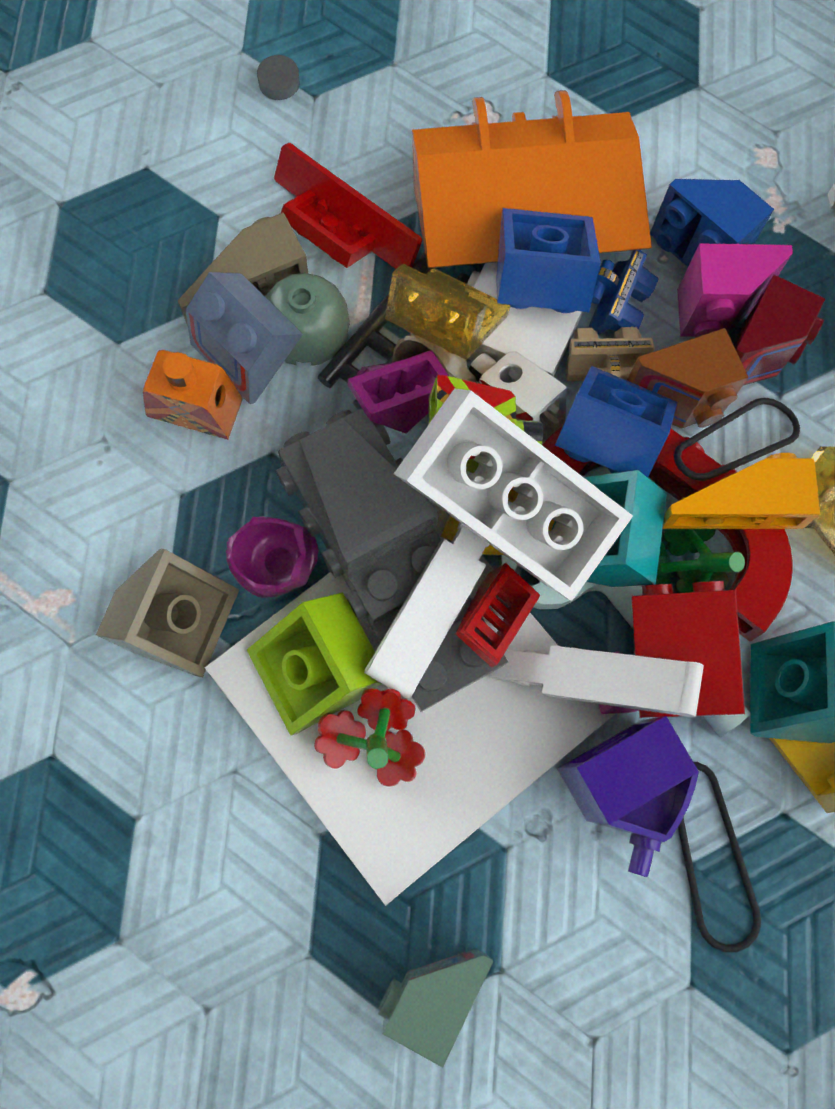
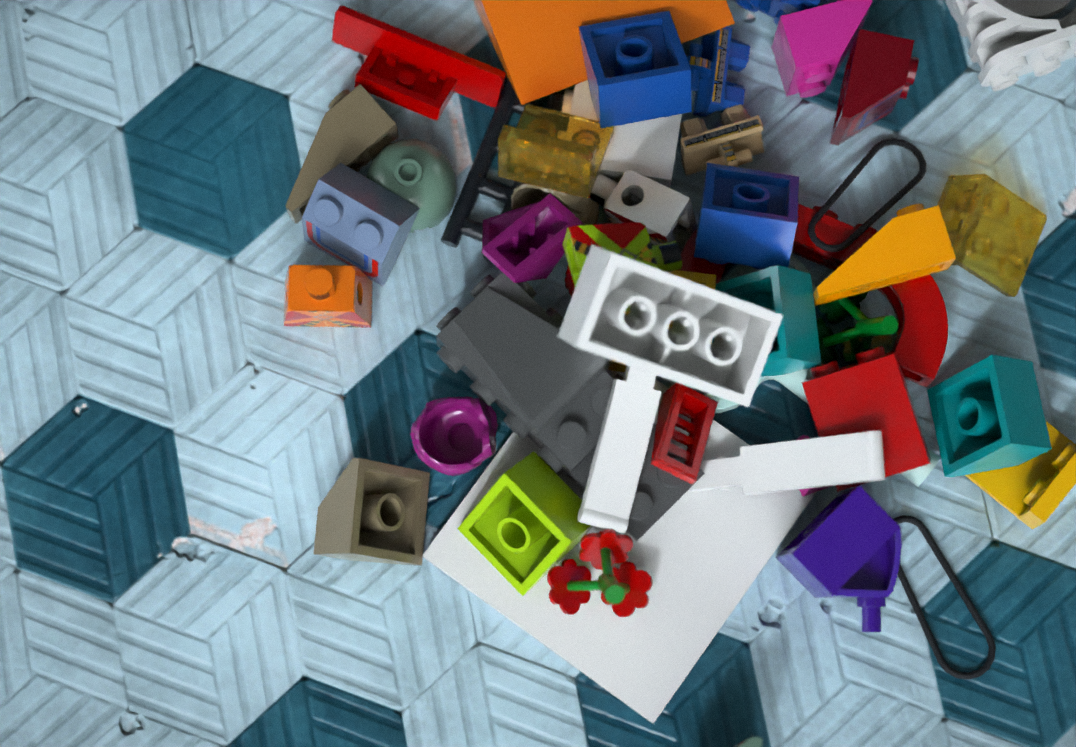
camera: 10 degrees left, 5 degrees up
dark orange slope [627,328,749,429] -> none

